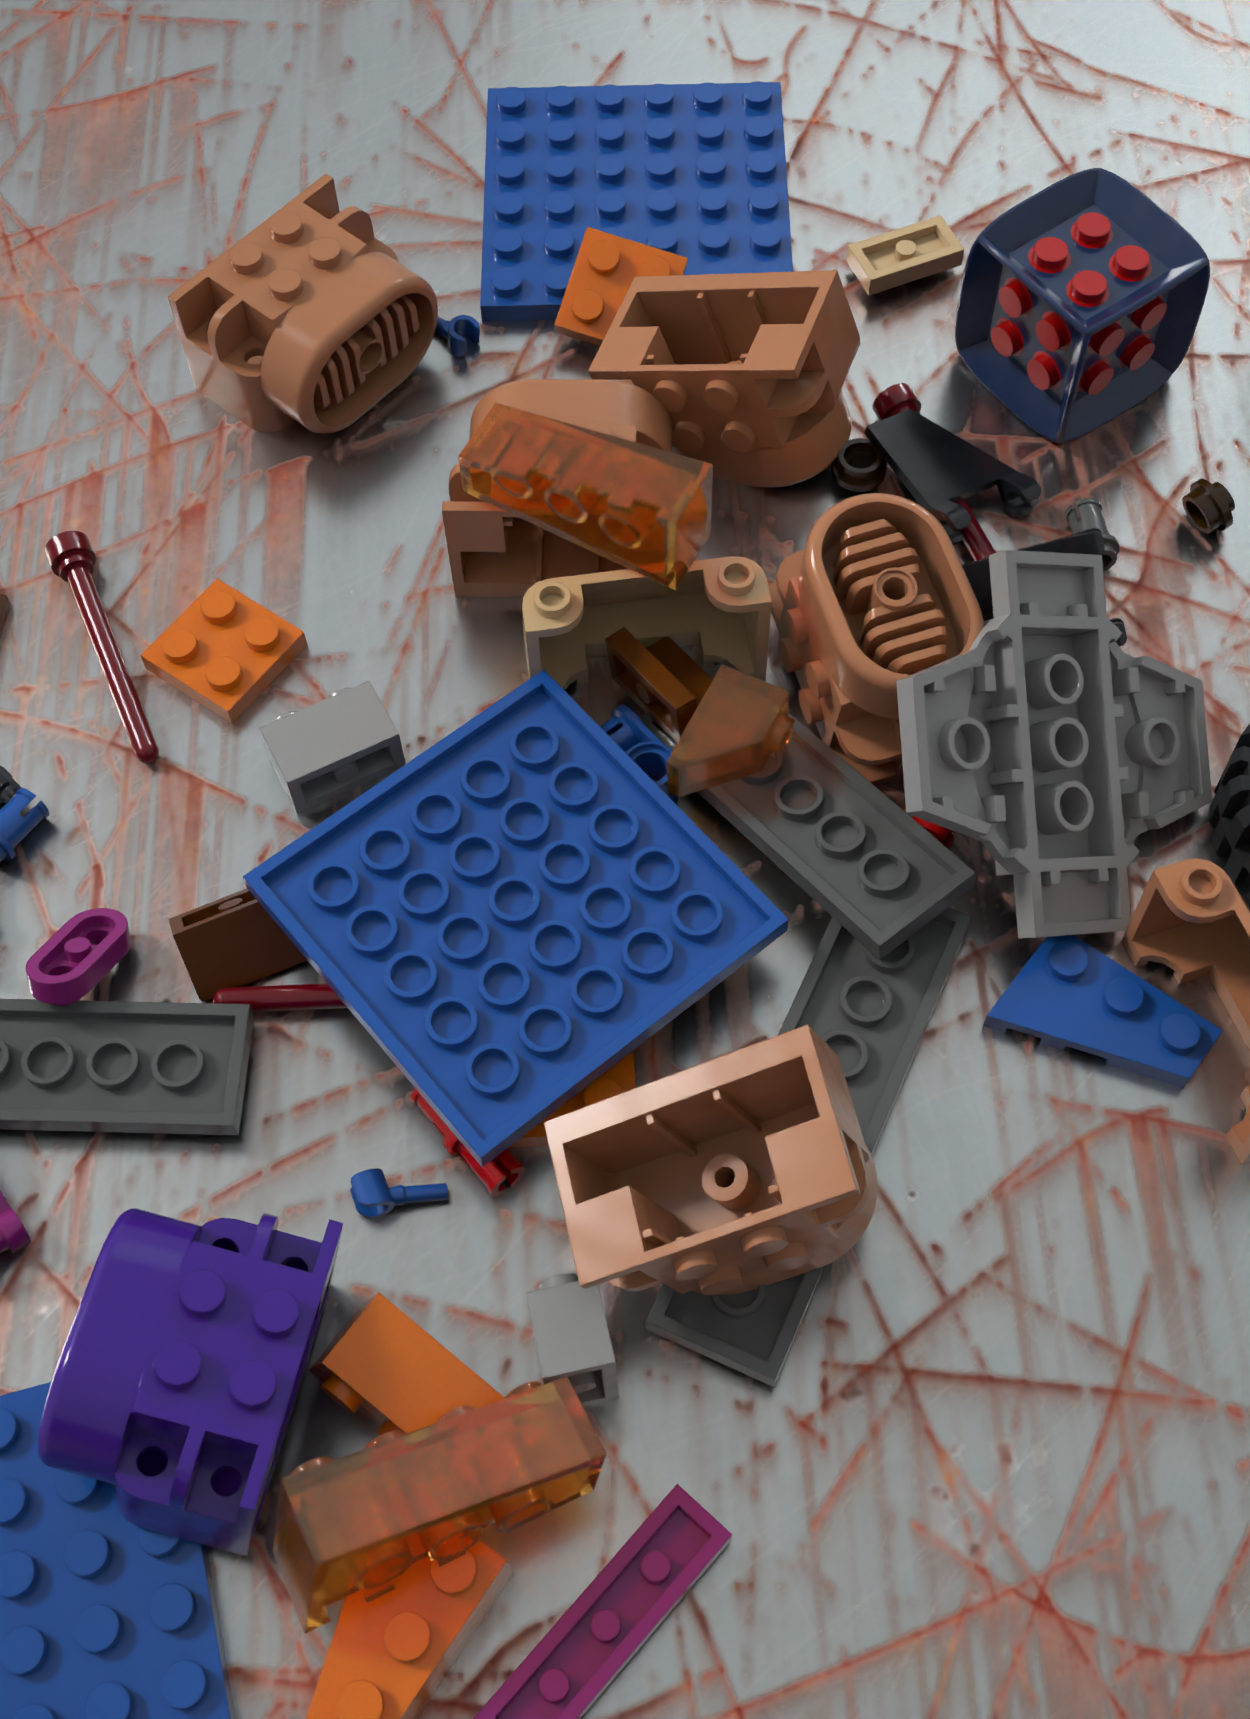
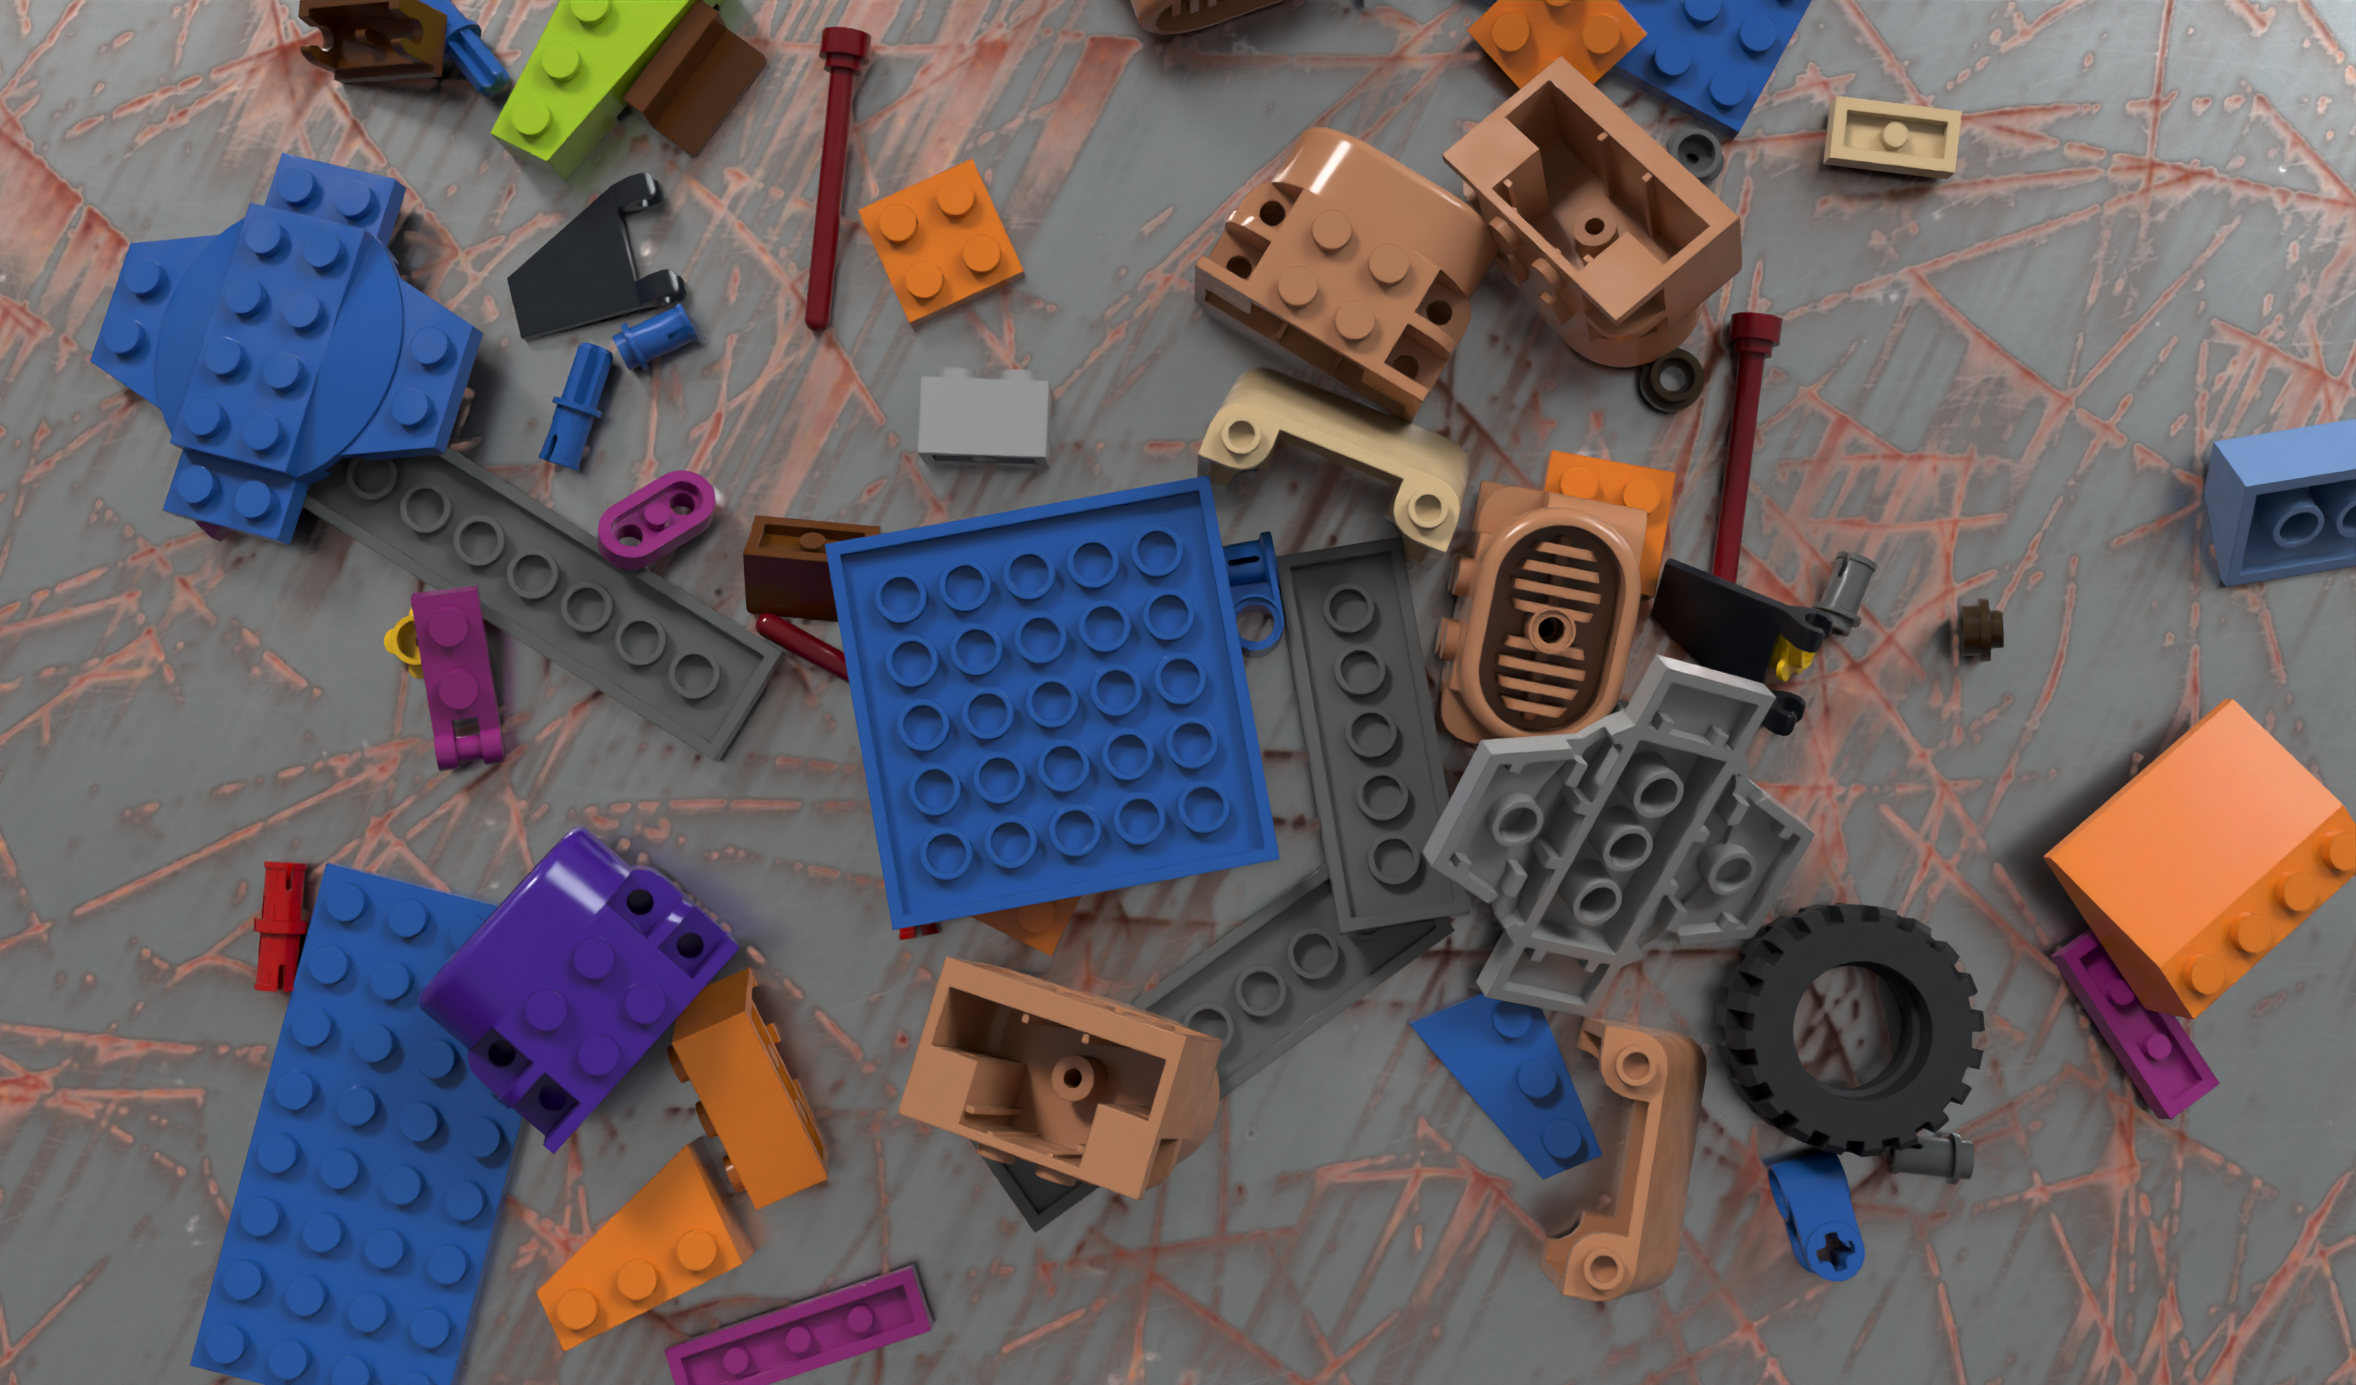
camera: 30 degrees right, 25 degrees up
clear orange wedge [273,1377,607,1634] -> none
blue hand [350,1168,448,1219] -> none
clear orange wedge [458,402,713,590] -> none
light grey brick [525,1273,619,1414] -> none
reddish brown panel [605,627,737,748] -> none
clear orange slope [666,664,795,797] -> none
black flag [864,409,1041,545] -> none
dark blue piece [955,168,1210,443] -> none

